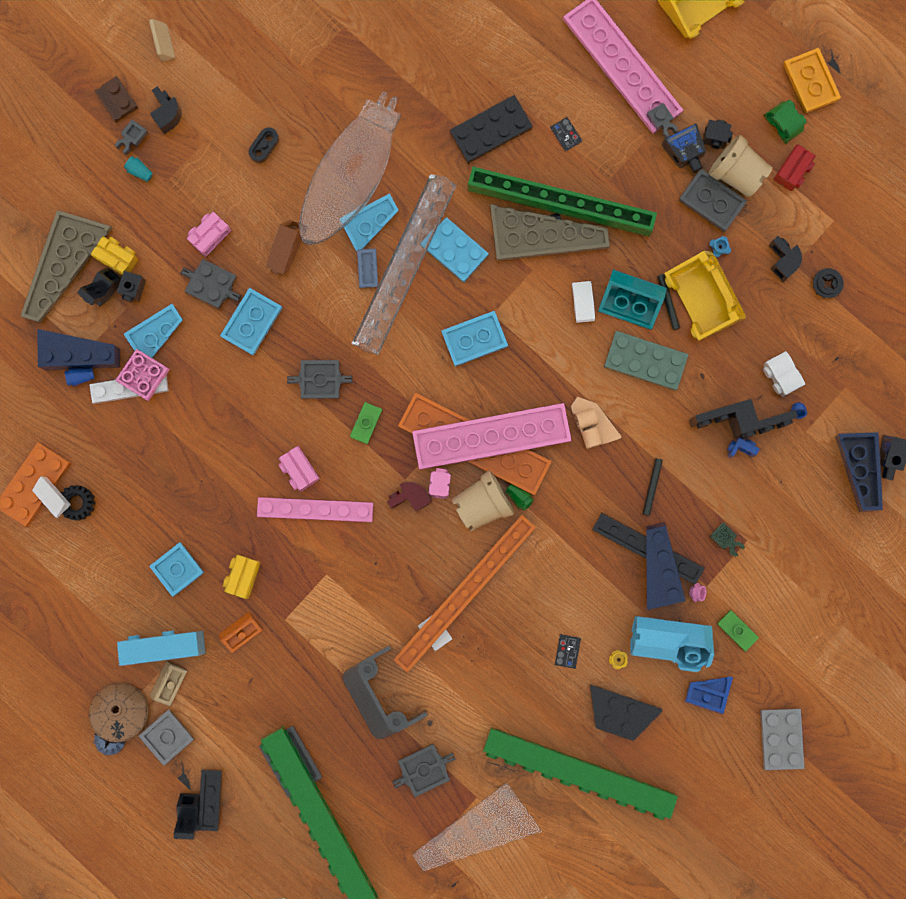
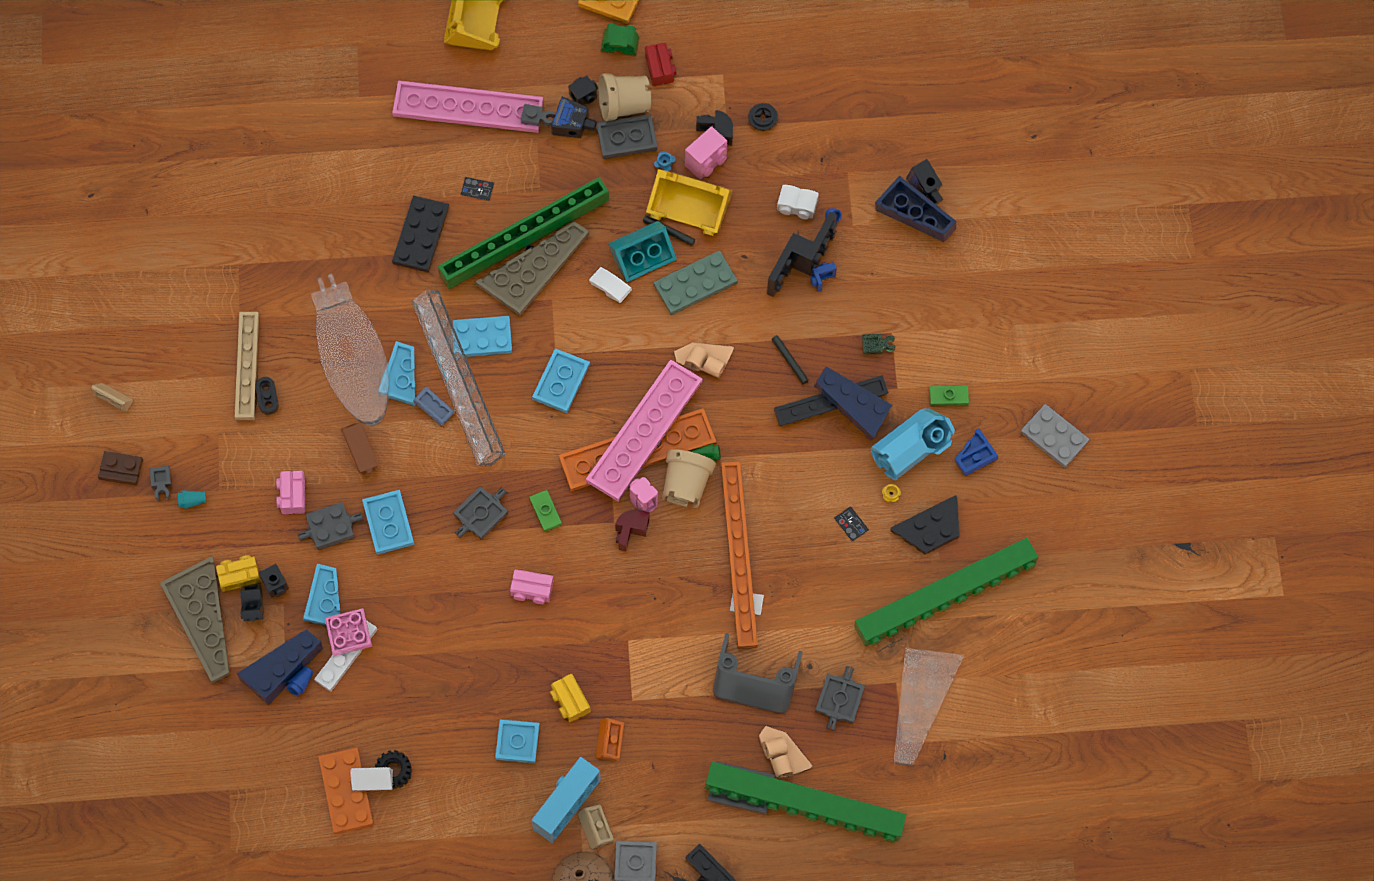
camera: 50 degrees left, 15 degrees down
black brick [150,86,181,134] -> none
bright pink plate [257,497,374,522] -> none
bright pink plate [690,583,706,602] -> none
none -> tan plate [235,312,259,420]
none -> bright pink brick [685,126,727,180]
none -> light nougat panel [758,726,812,779]

